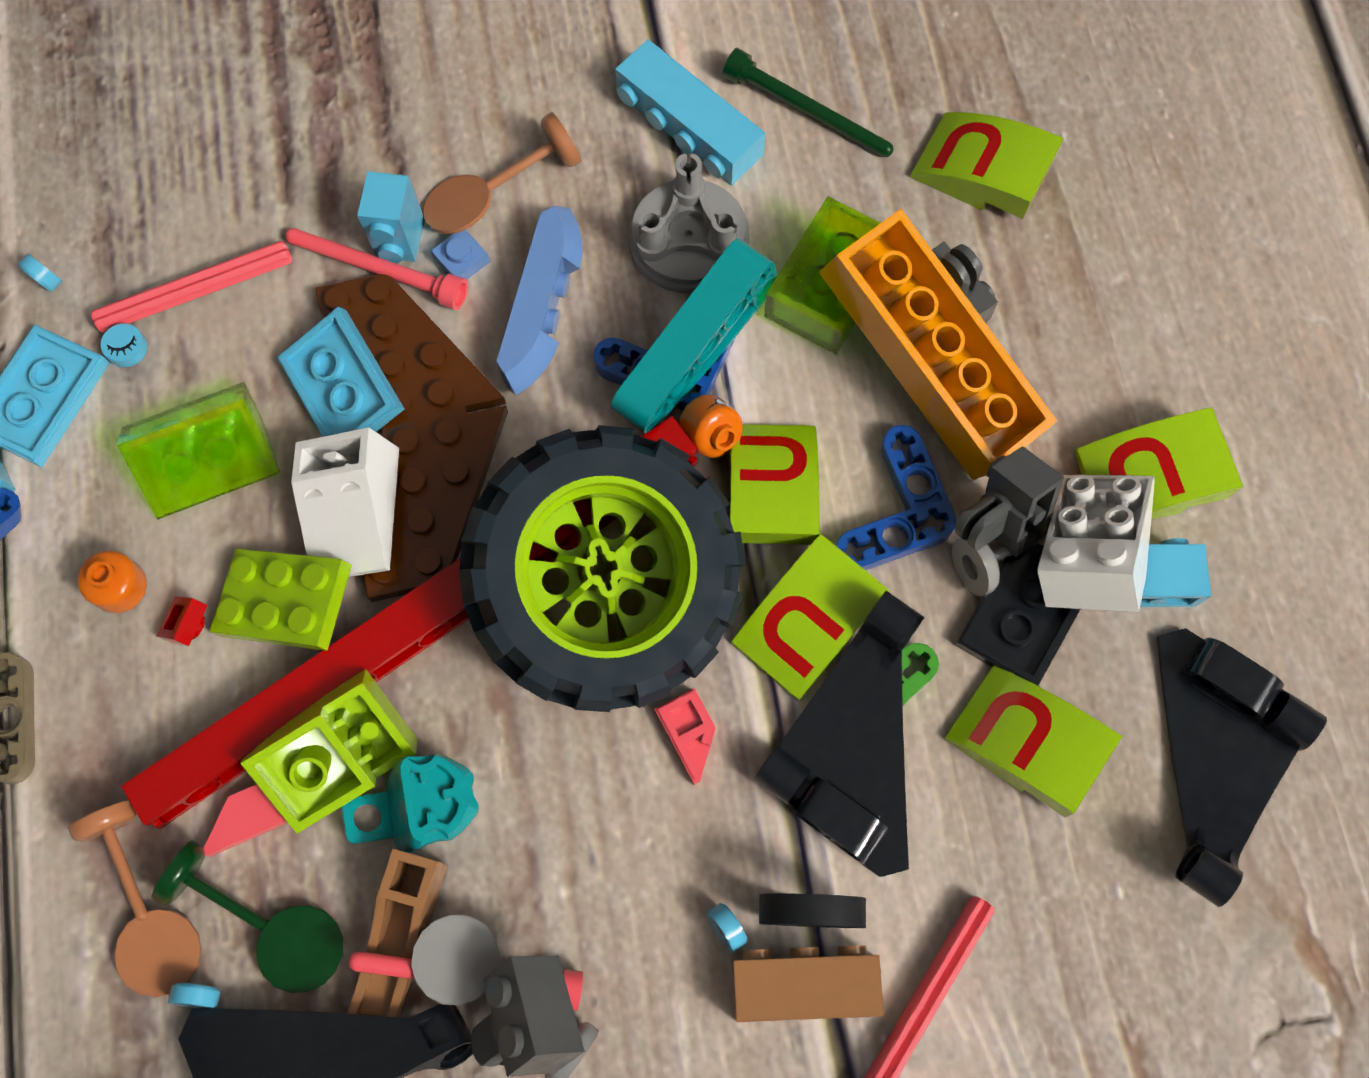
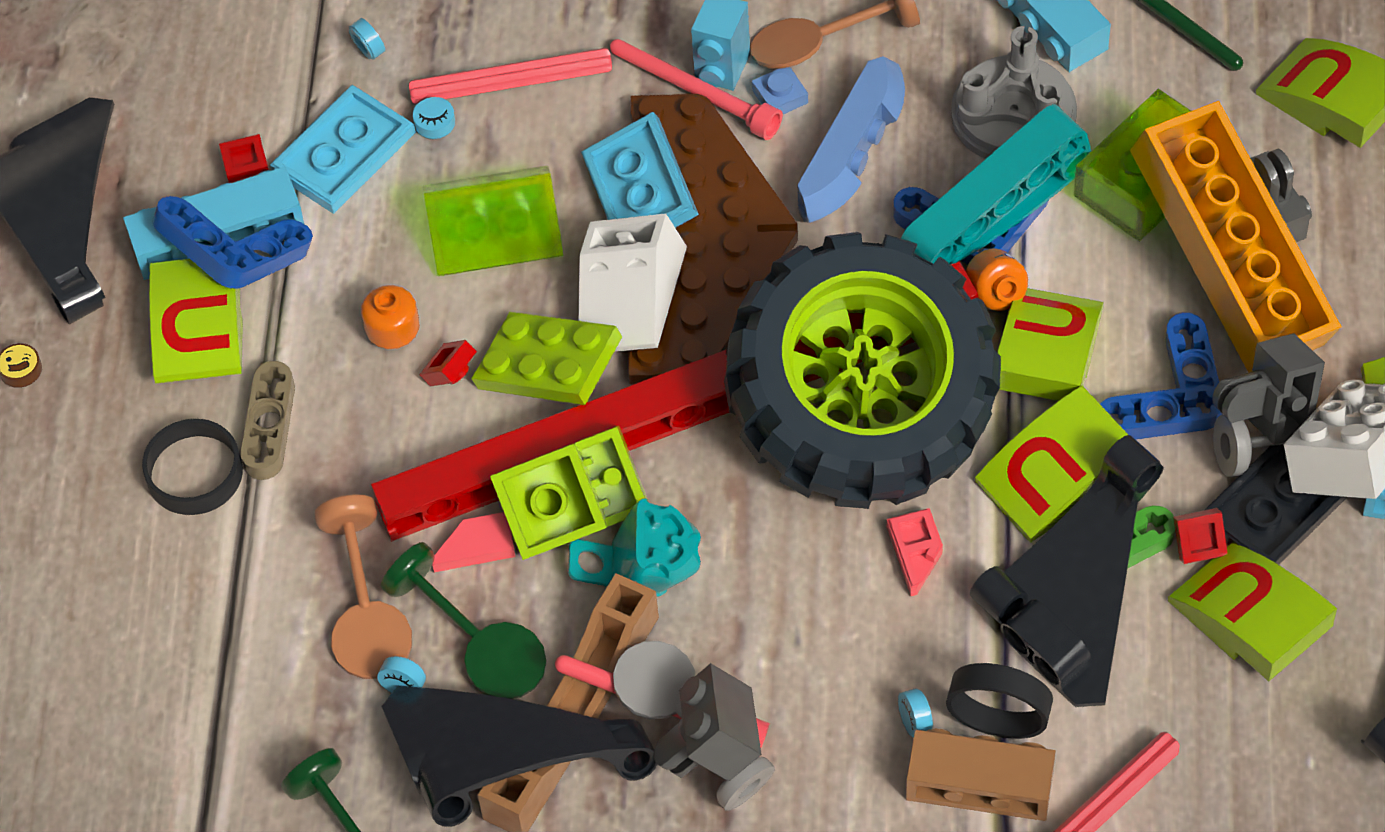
camera: 15 degrees right, 15 degrees down
none -> red plate [1173,508,1228,564]

